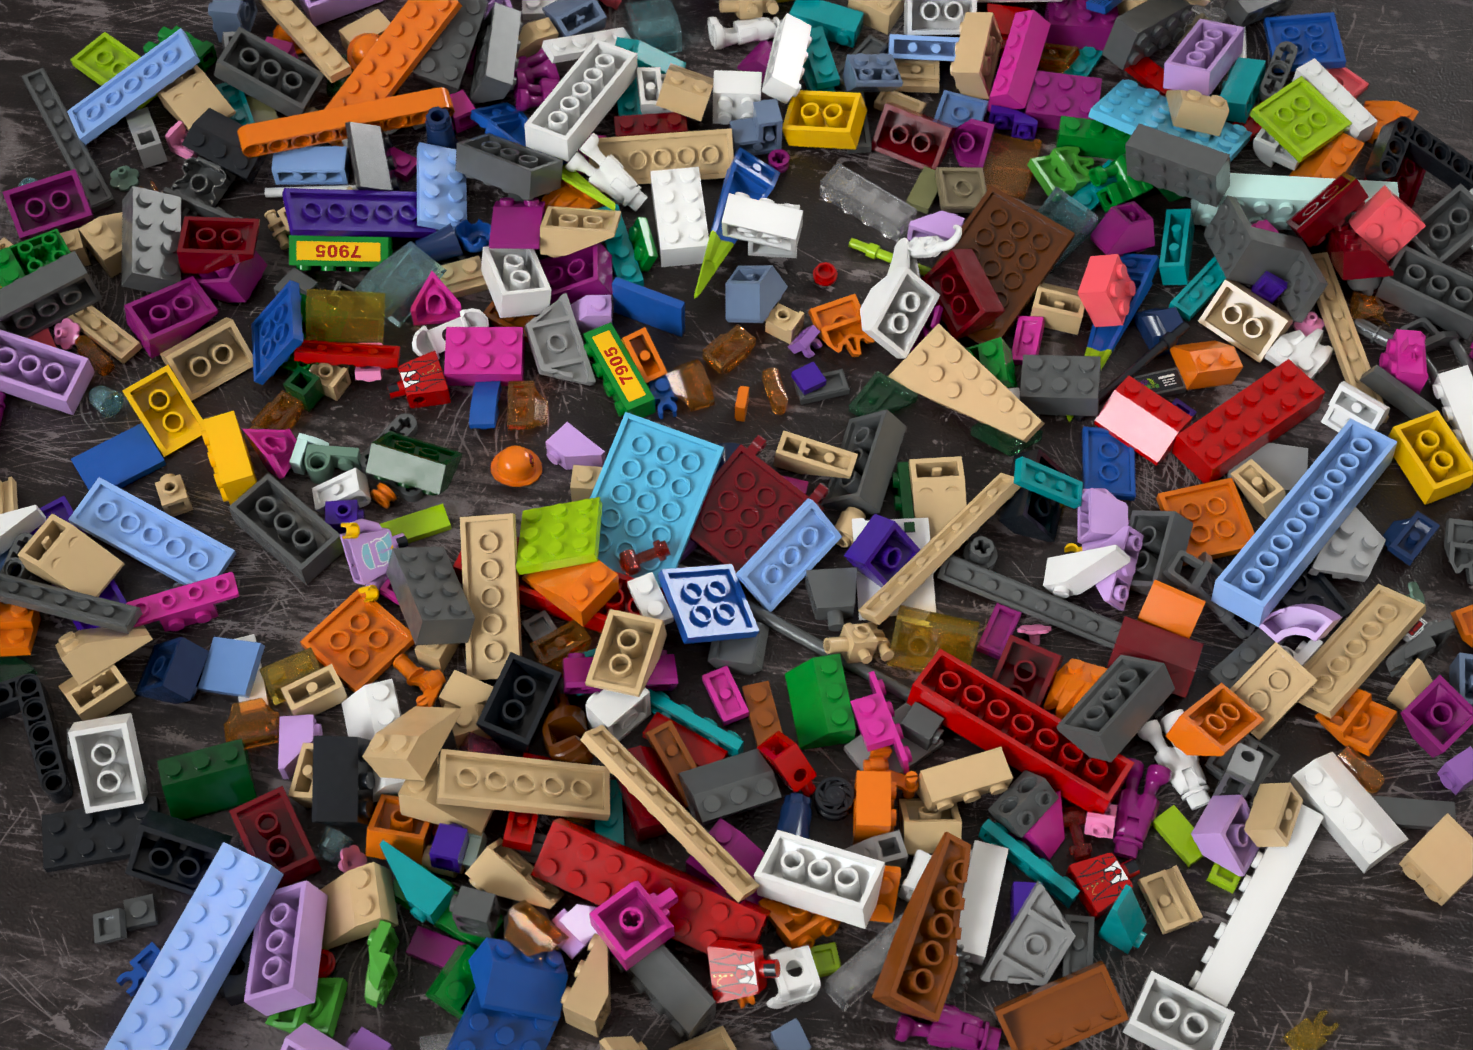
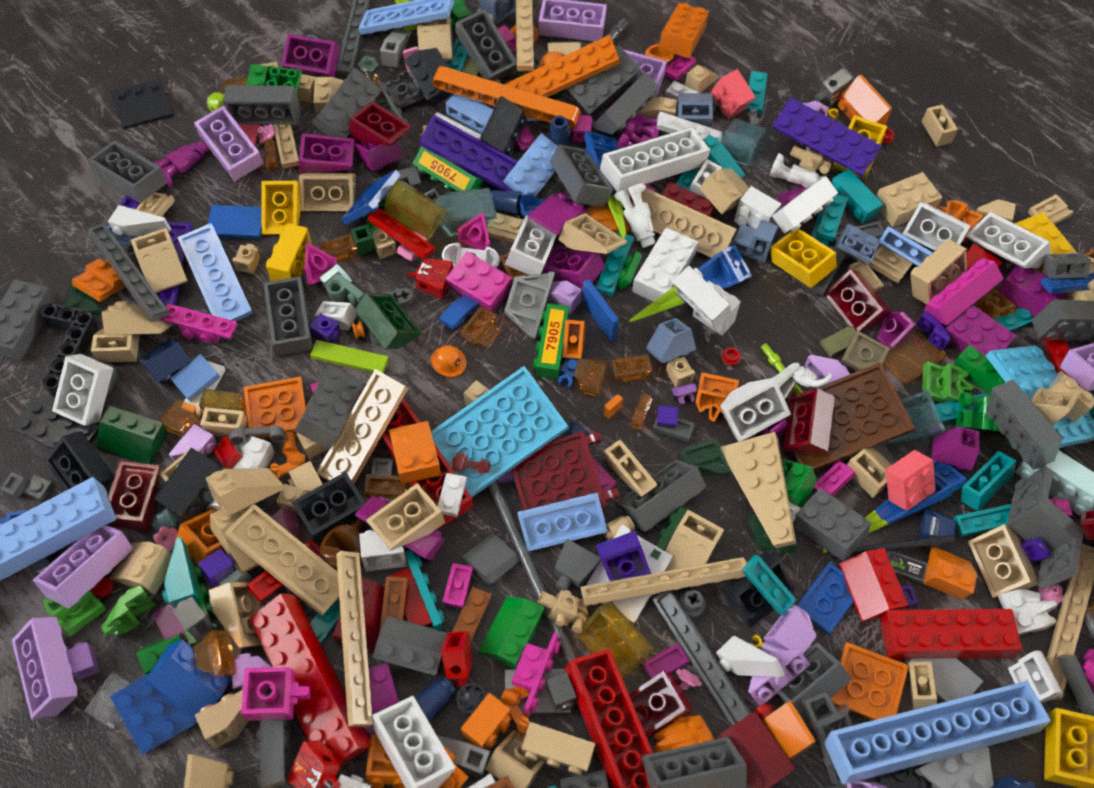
camera: 35 degrees right, 0 degrees up
clear light blue hat [89,385,124,418] -> none
lavender torso [340,518,408,603] -> none
lime plate [516,497,602,575] -> none
lavender slope [546,422,606,470] -> none
plate [658,564,759,644] -> none
magenta bush [768,149,790,173] -> none
clear brick [820,162,917,242] -> none
medium blue tile [934,90,989,127] -> none
none -> red tile [213,436,243,469]
none -> flat silver bar [229,425,287,445]
none -> red plate [755,703,774,721]
none -> tan slope [1031,389,1081,426]

